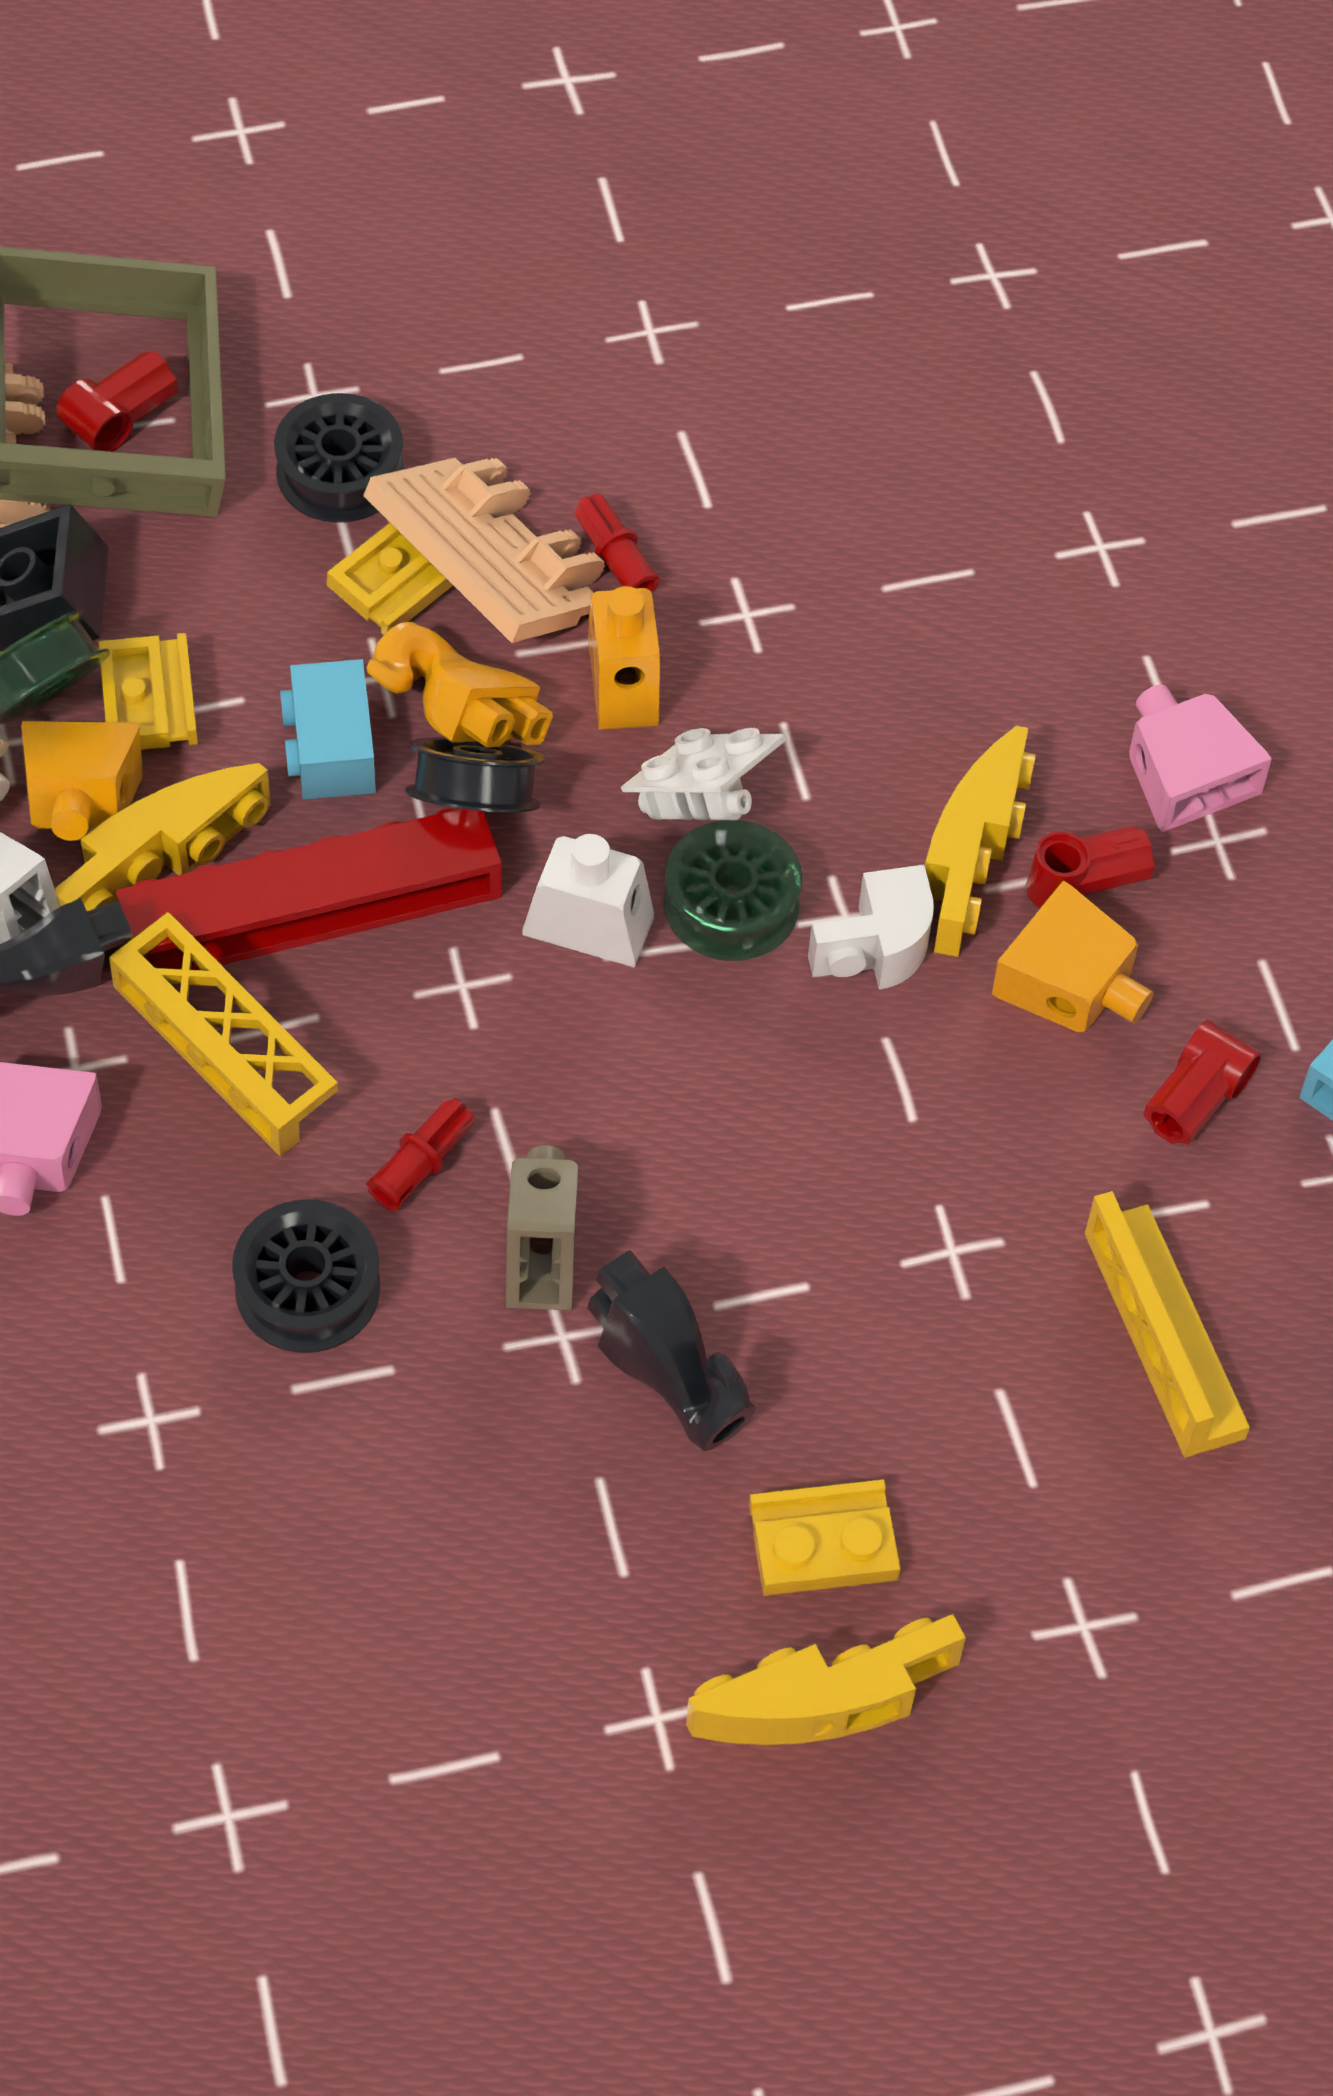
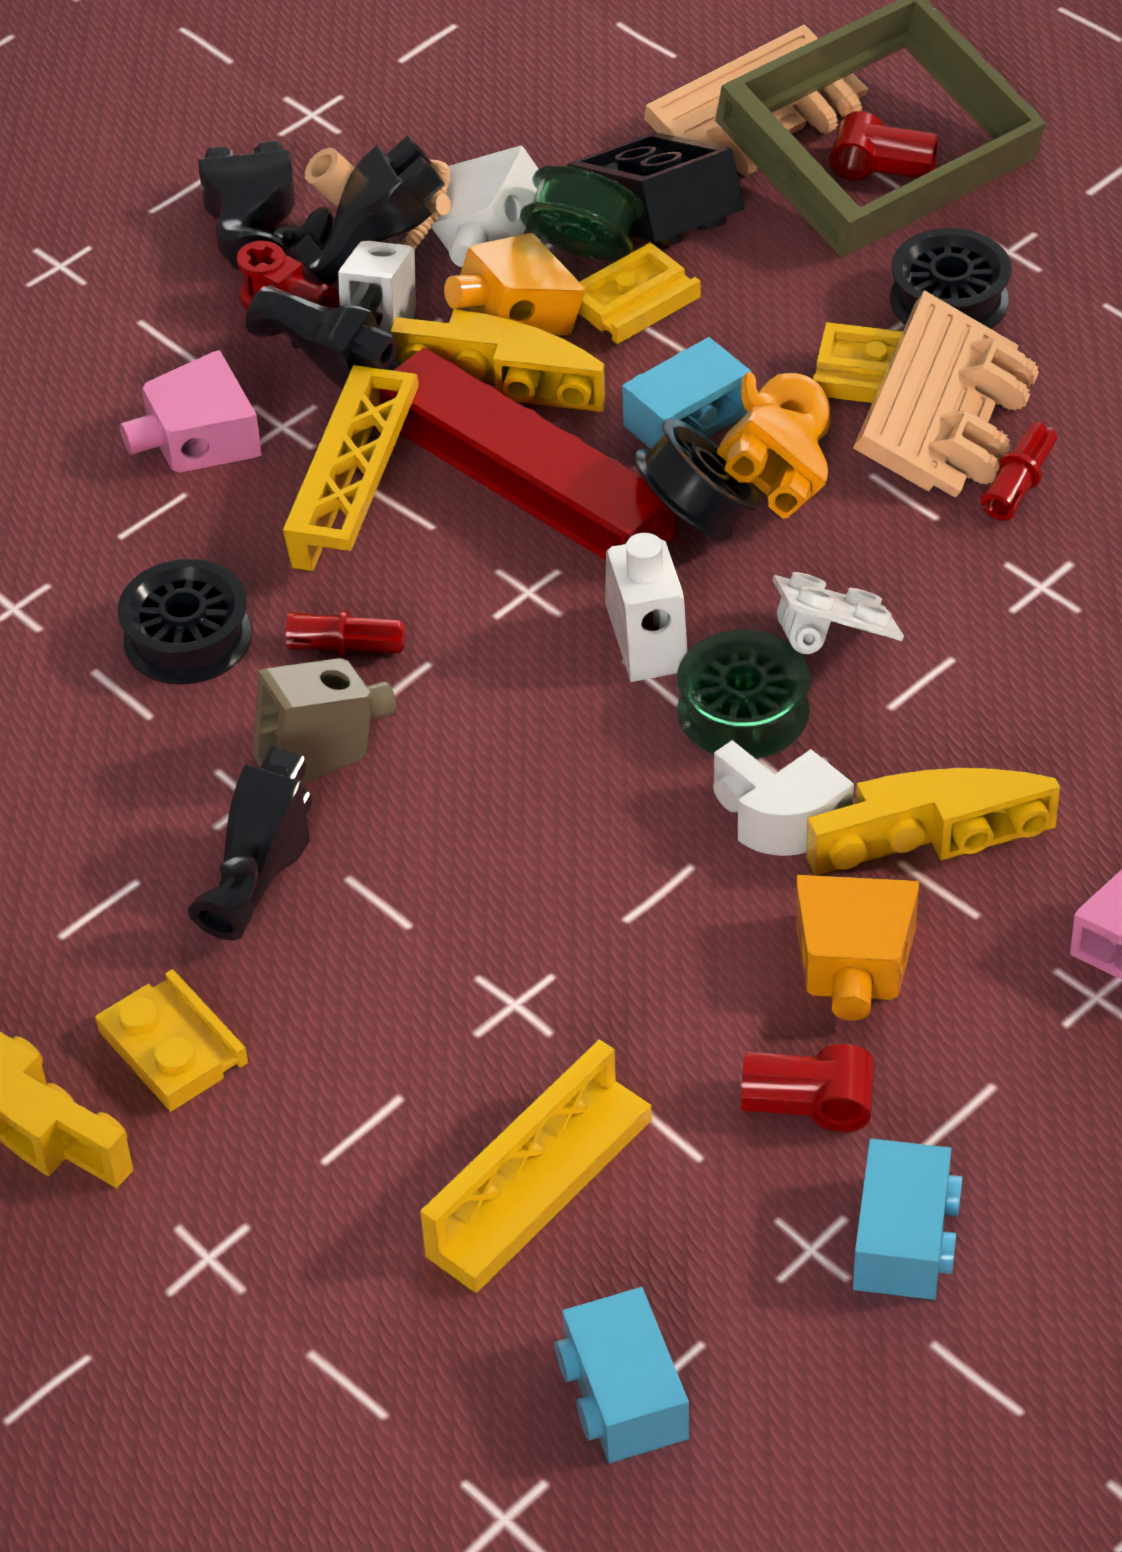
camera: 65 degrees right, 10 degrees down
light orange torso [588,586,660,730] -> none
red piece [1025,825,1155,908] -> none

